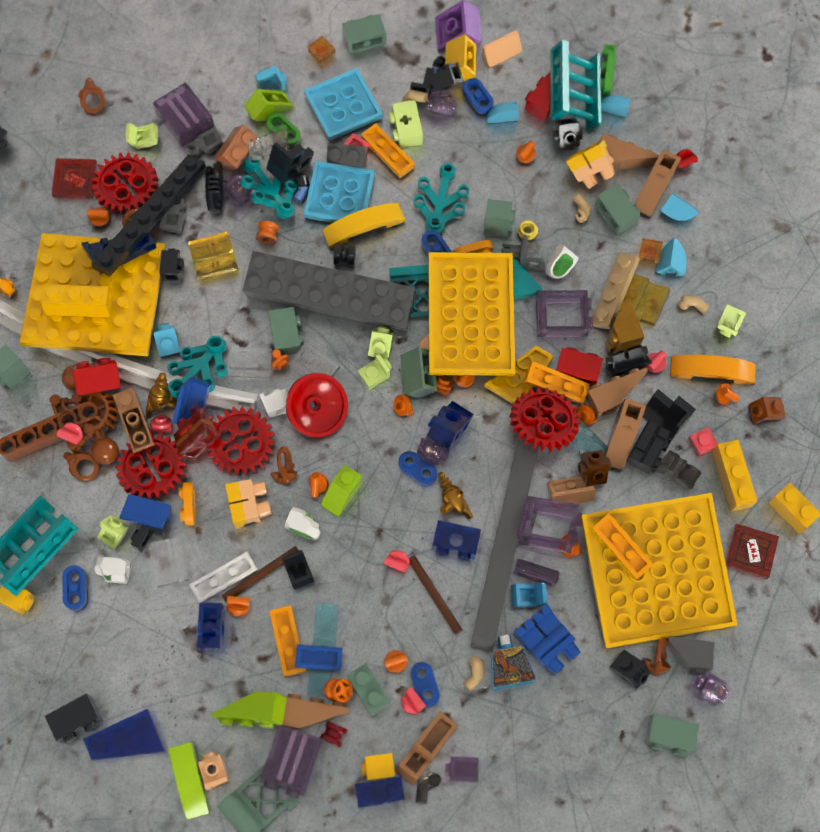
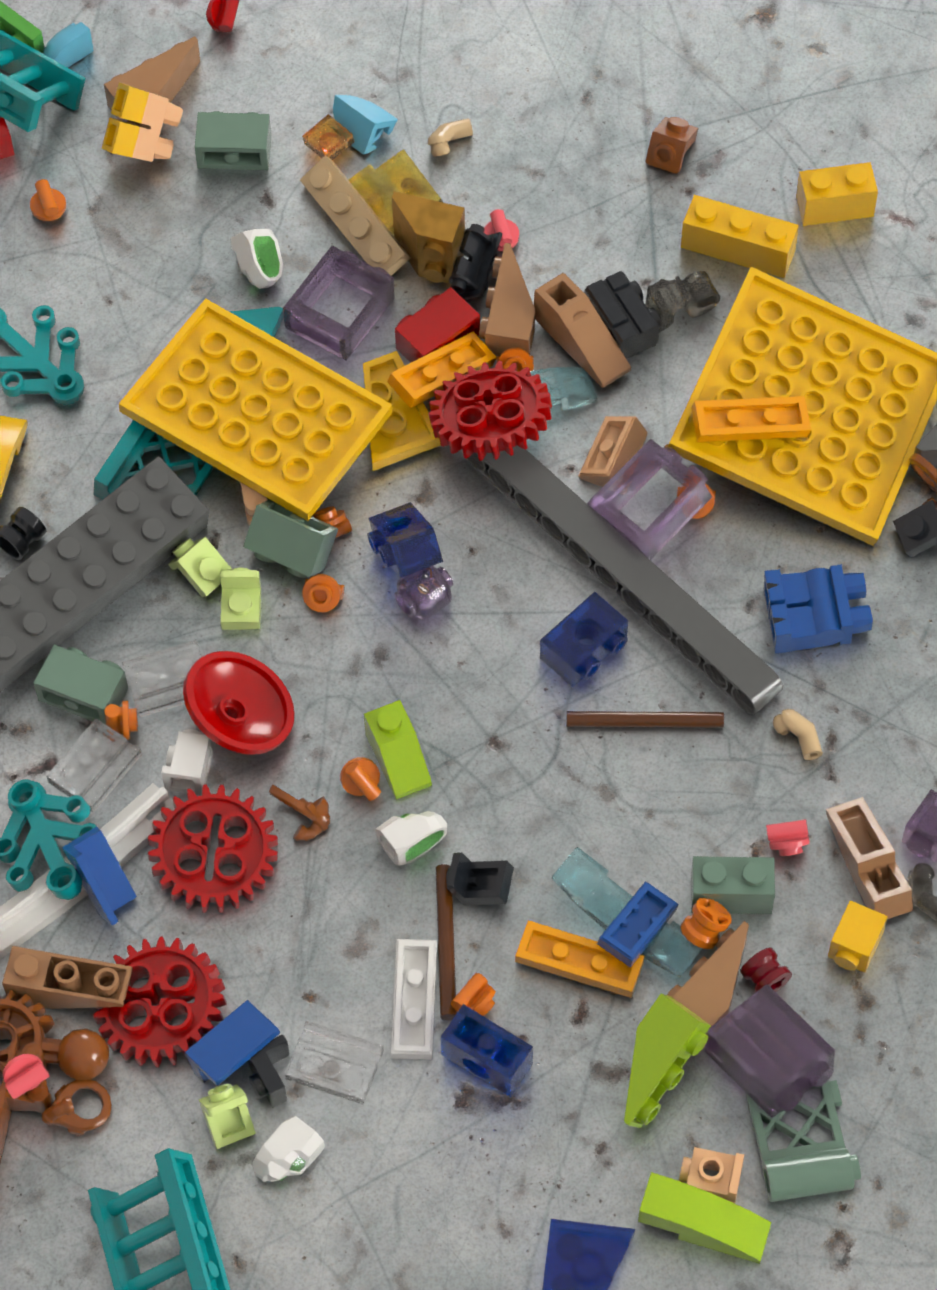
camera: 55 degrees left, 10 degrees down
blue plate [62,565,87,611] -> none
pearl gold piece [145,372,177,418] -> none
coral plate [150,414,173,434] -> none
clear red hips [173,406,221,460] -> none
light orange plate [179,482,196,526] -> none
light nougat hips [225,479,271,528] -> none
clear blue brick [355,776,405,809] -> none
coral plate [384,550,410,572] -> none
orange plate [384,650,408,673] -> none
blue plate [398,451,437,487] -> none
blue plate [410,662,440,708] -> none
blue plate [421,230,452,255] -> none
pearl gold piece [438,472,473,519] -> none
light orange plate [452,240,494,253] -> none
orange plate [454,375,475,388] -> none
sand green brick [483,199,516,238] -> none
torso [491,635,536,691] -> none
dark grey bracket [501,235,545,270] -> none
dark azure bracket [511,582,548,608] -> none
clear purple slope [513,559,559,587] -> none
light yellow plate [517,220,538,241] -> none
black brick [553,118,583,151] -> none
tan arm [573,194,591,223] -> none
reddish brown brick [578,450,611,487] -> none
medium nougat slope [634,149,681,217] -> none
black panel [643,389,696,441] -> none
medium azure brick [660,192,699,221] -> none
light orange slope [670,355,756,385] -> none
coral plate [688,427,718,457] -> none
yellowish green bracket [716,304,746,338] -> none
orange plate [716,383,740,405] -> none
clear red tile [725,524,779,579] -> none

